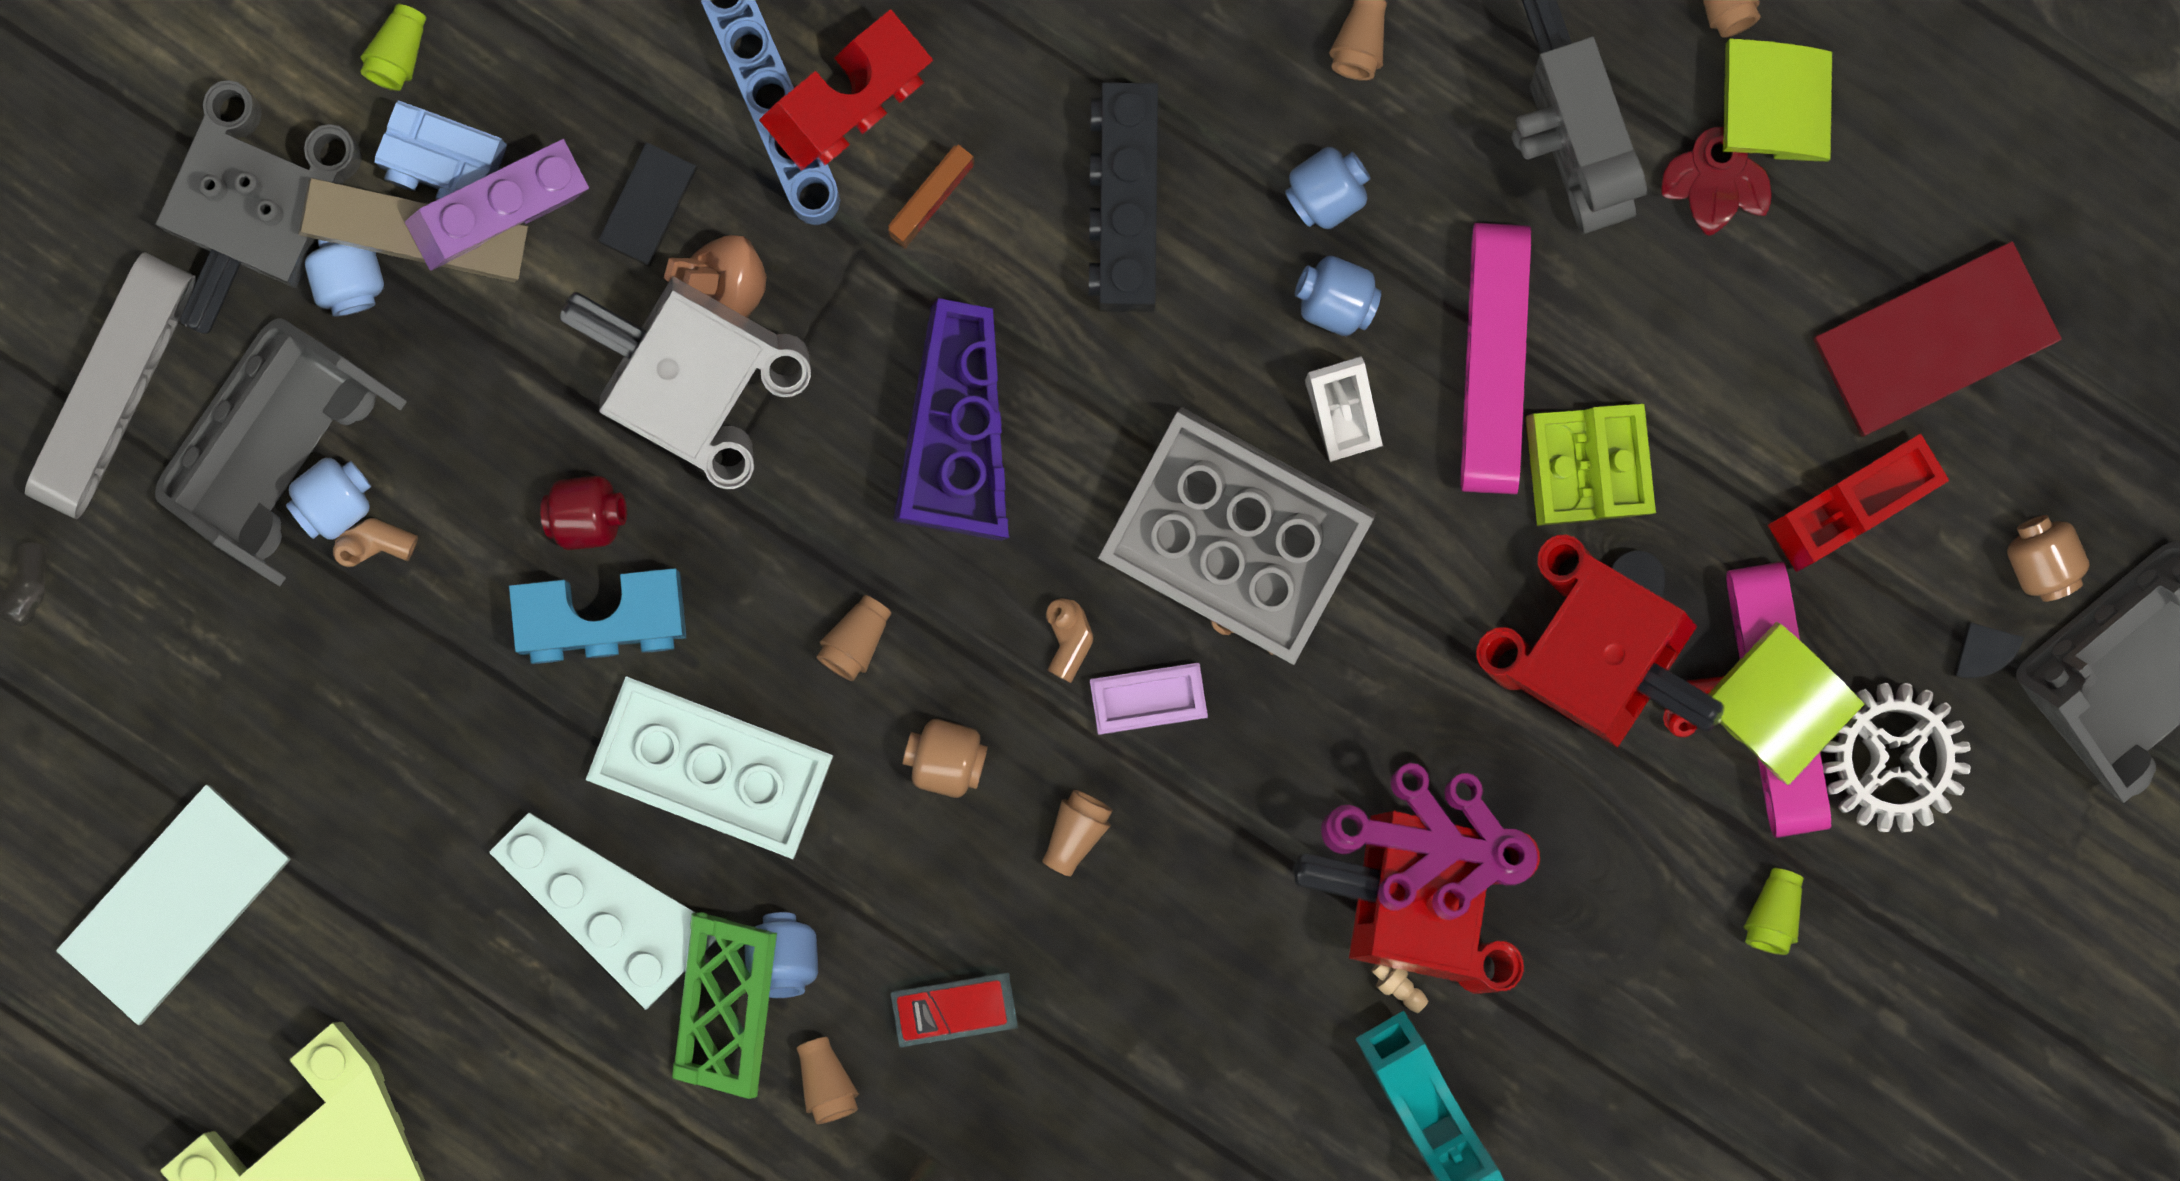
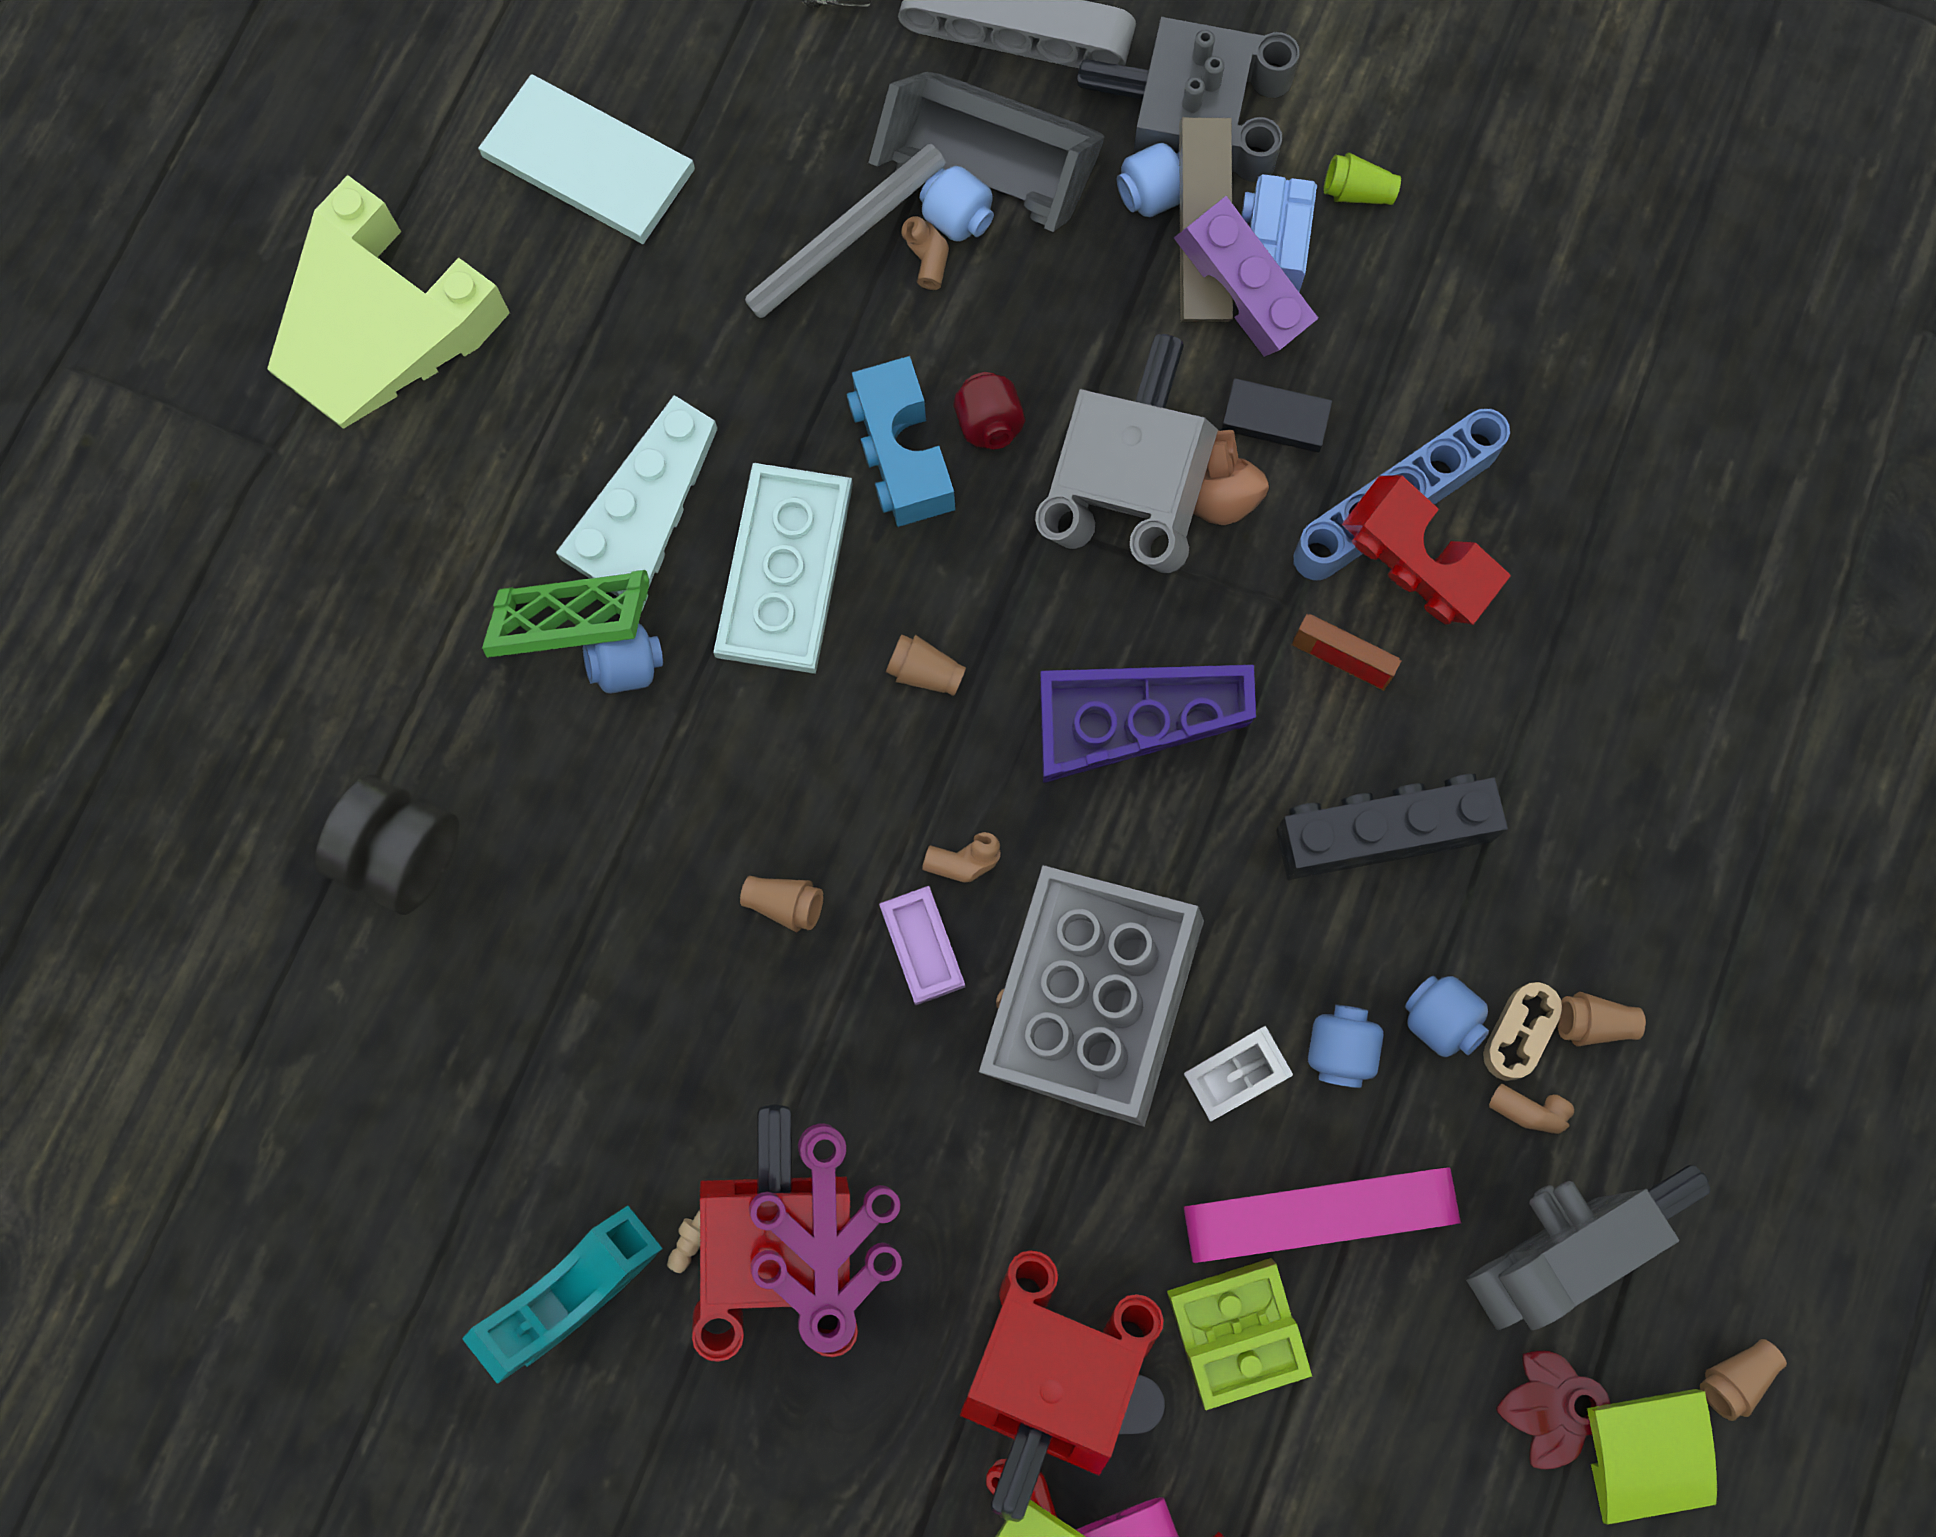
camera: 85 degrees right, 10 degrees down
medium nougat cone [796,1037,859,1124] -> none
slope [890,973,1018,1047] -> none
medium nougat head [903,719,988,798] -> none
none -> light grey axle [745,144,946,318]
none -> tan beam [1483,982,1562,1081]
none -> medium nougat arm [1489,1084,1574,1134]

